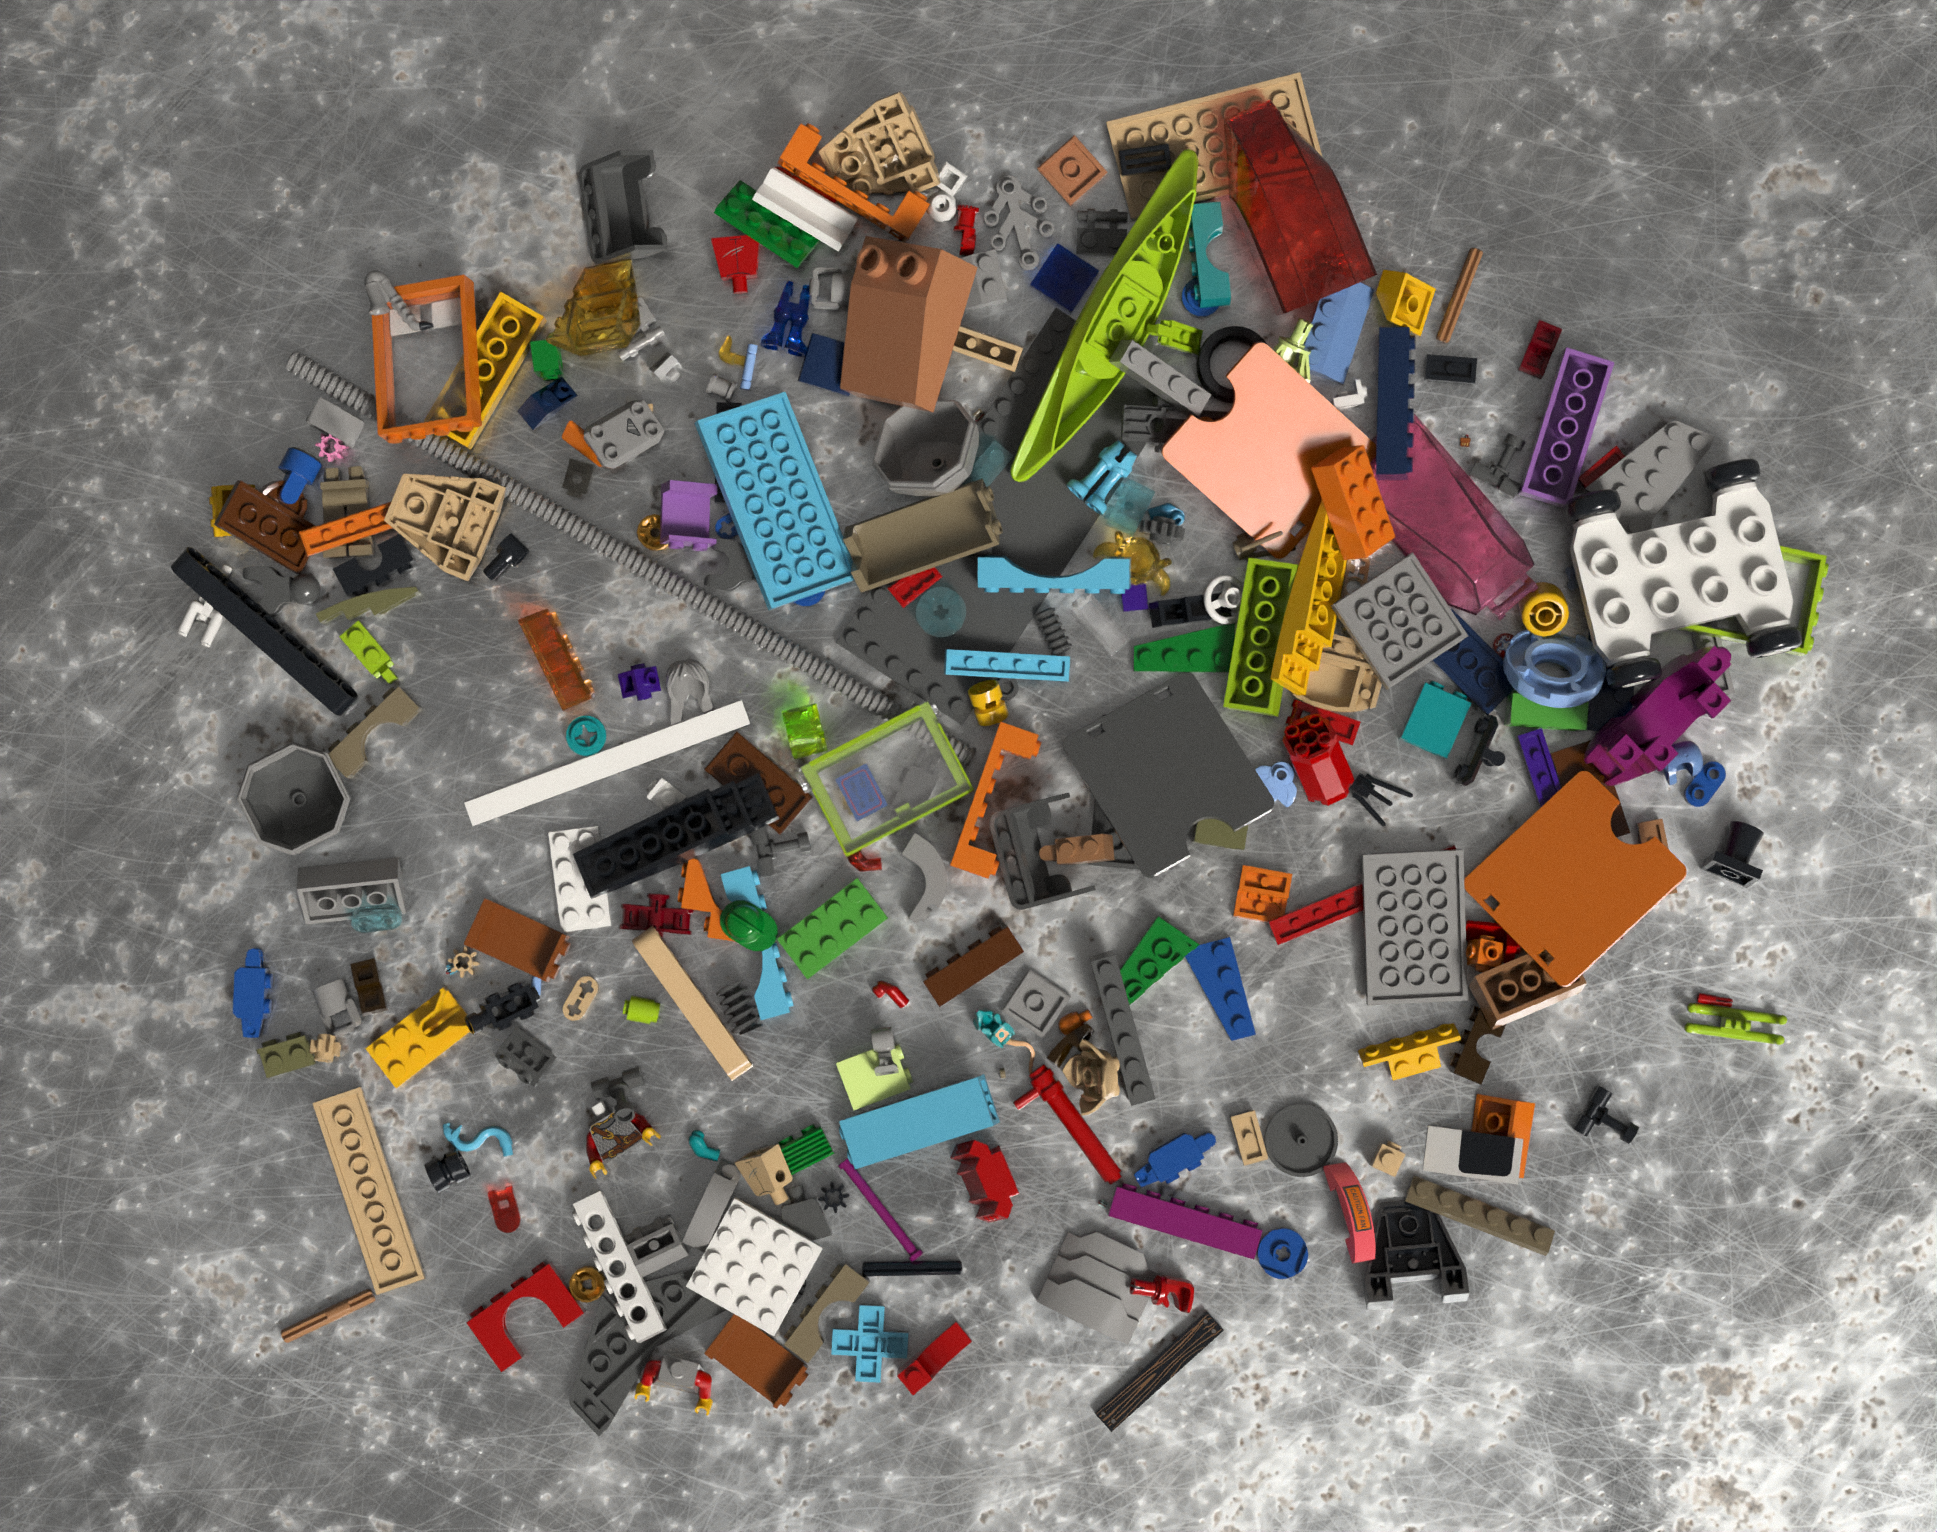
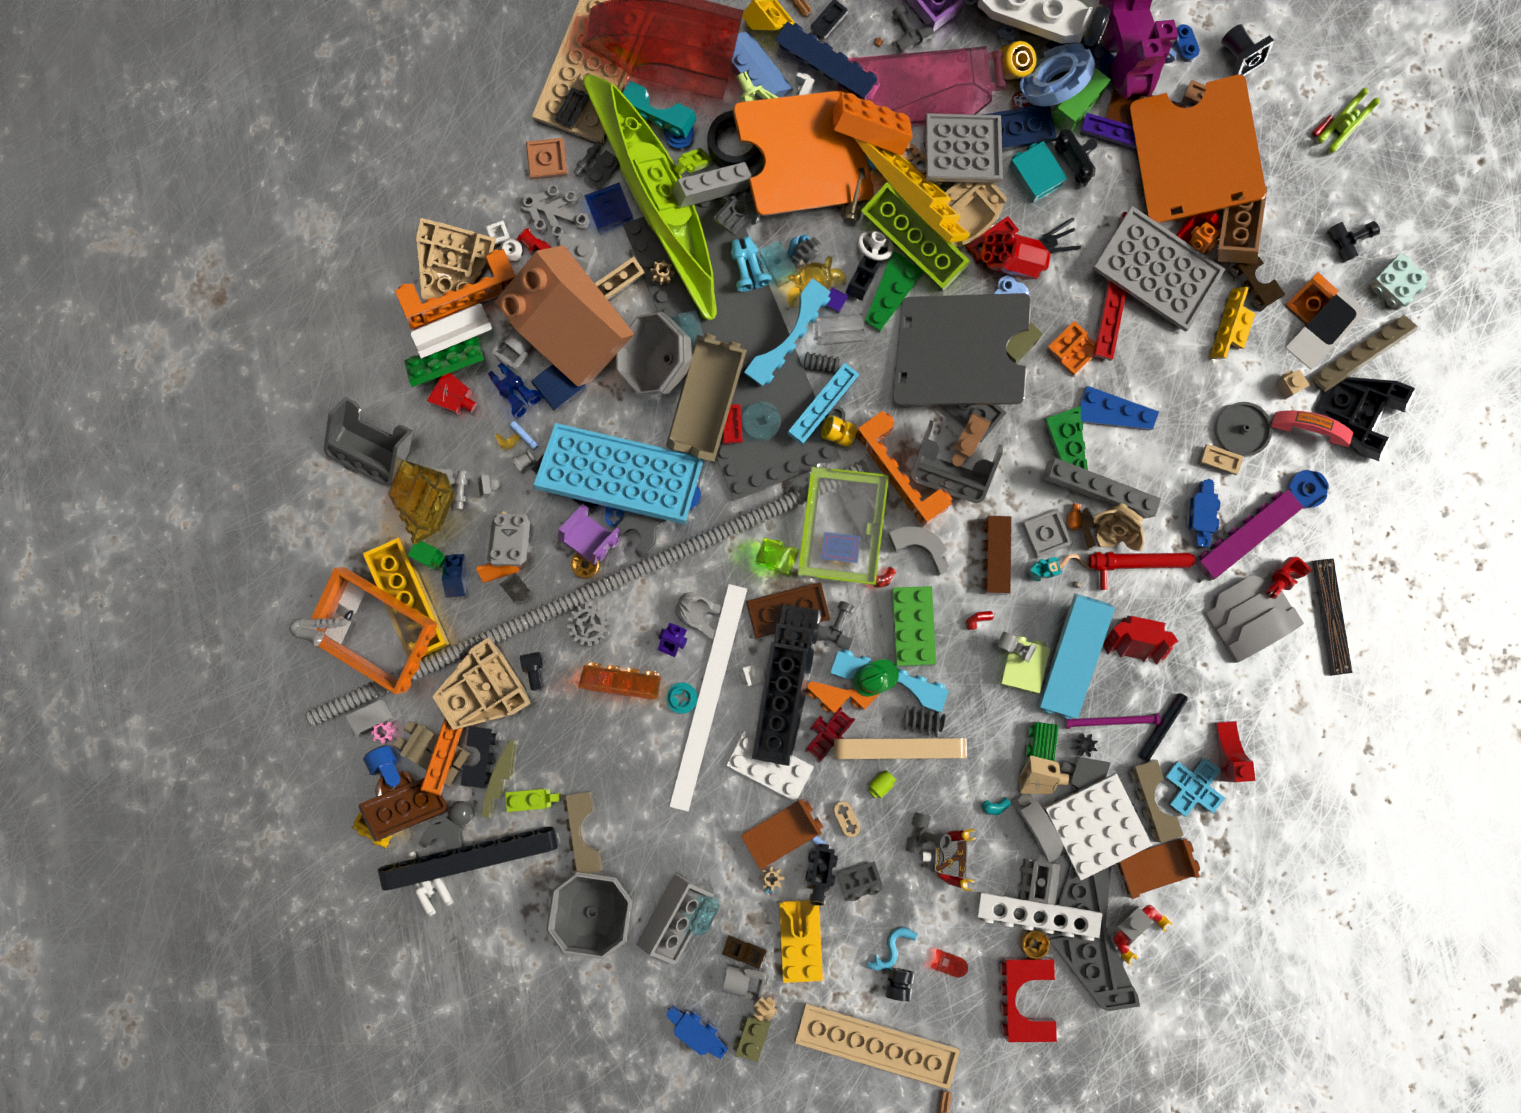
camera: 55 degrees left, 5 degrees down
none -> light grey gear [567,604,610,647]
none -> tan gear [650,260,674,285]
none -> light aqua brick [1369,253,1430,310]

